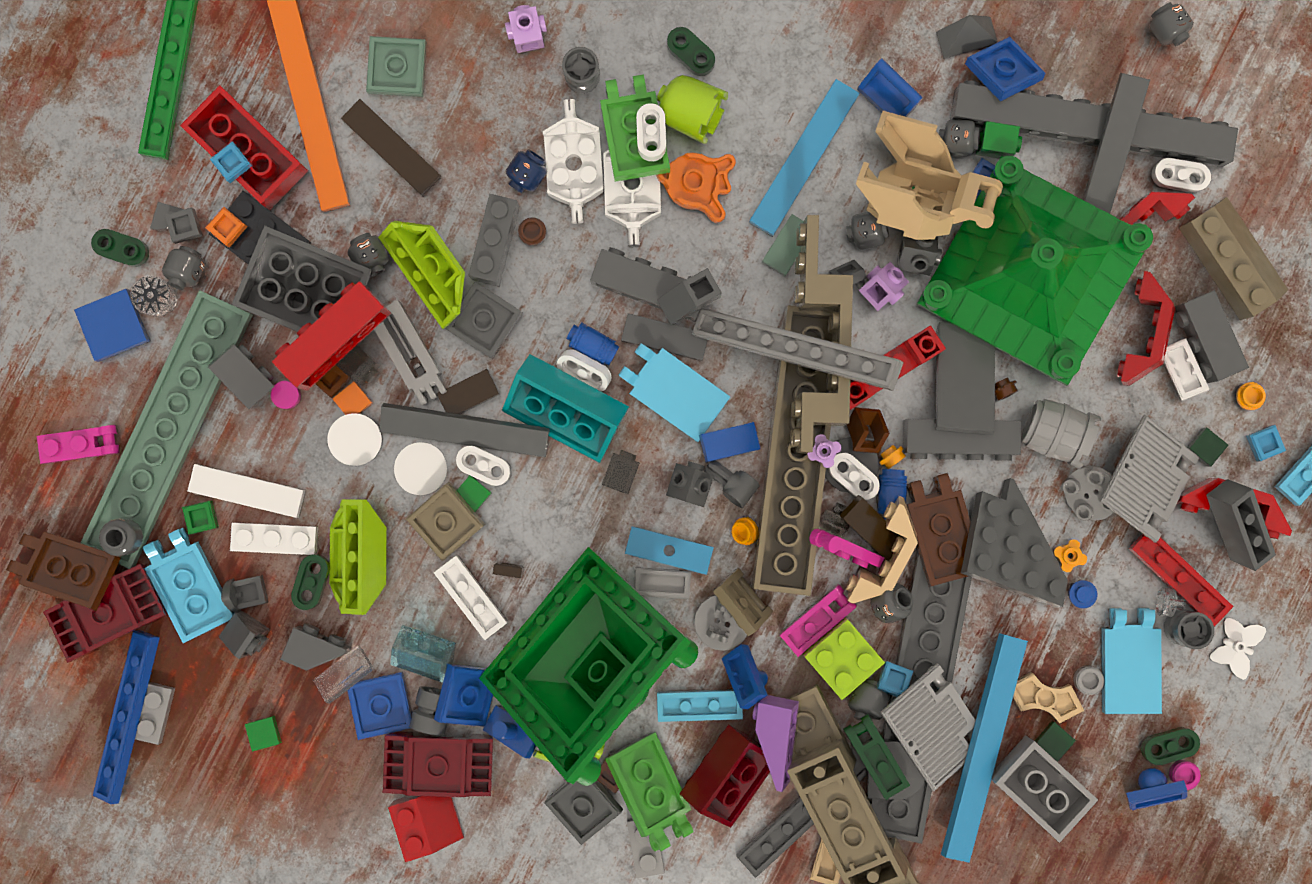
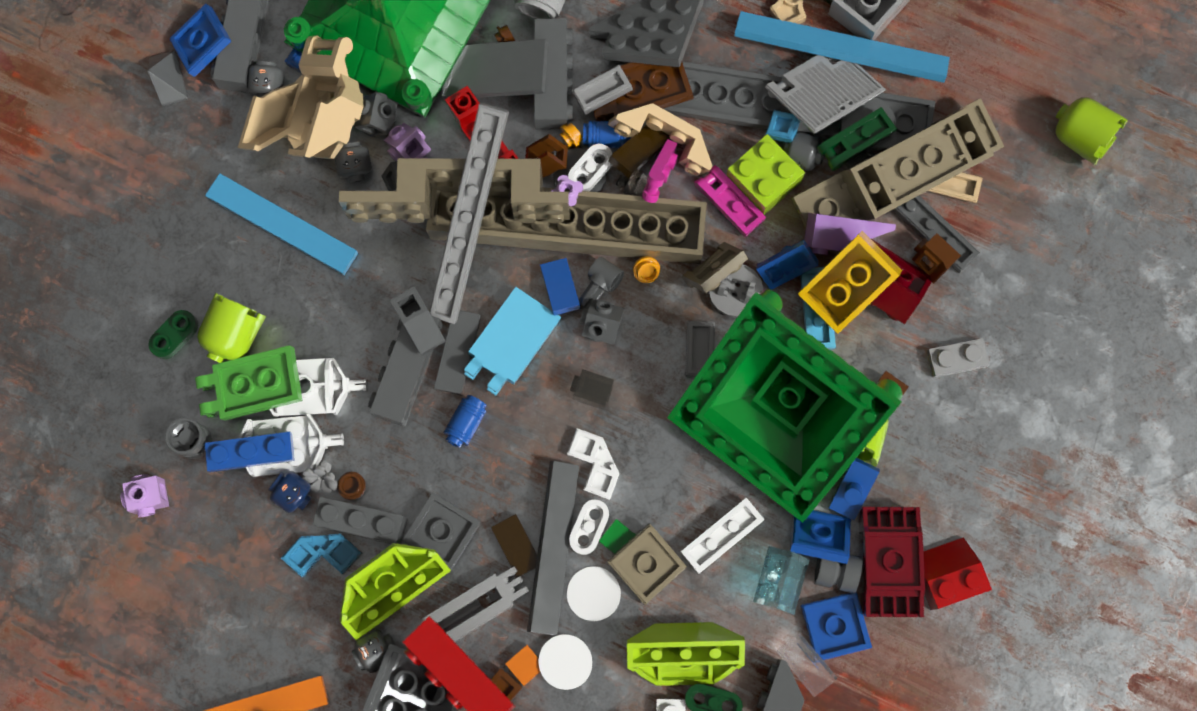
camera: 90 degrees left, 10 degrees down
clear smoke brick [336,345,381,386] -> none
dark brown tile [341,99,441,196] -> none
sand green tile [366,36,427,97] -> none
dark brown tile [493,562,525,578] -> none
teal slope [502,354,629,463] -> none
dark grey tile [544,780,623,845] -> none
white plate [557,349,612,392] -> none
bright green tile [605,732,693,852] -> none
dark azure tile [625,526,714,575] -> none
white plate [636,104,666,161] -> none
orange tile [656,152,736,223] -> none
sand green tile [762,214,804,277] -> none
blue tile [857,58,923,117] -> none
dark grey head [870,583,913,623] -> none
green brick [976,121,1022,159] -> none
none -> blue plate [205,432,295,472]
none -> dark azure tile [281,534,362,577]
none -> light grey plant [302,462,338,493]
none -> white tile [567,428,619,501]
none -> light grey tile [572,65,633,115]
none -> yellow brick [798,231,902,334]
none -> reddish brown window [912,233,961,284]

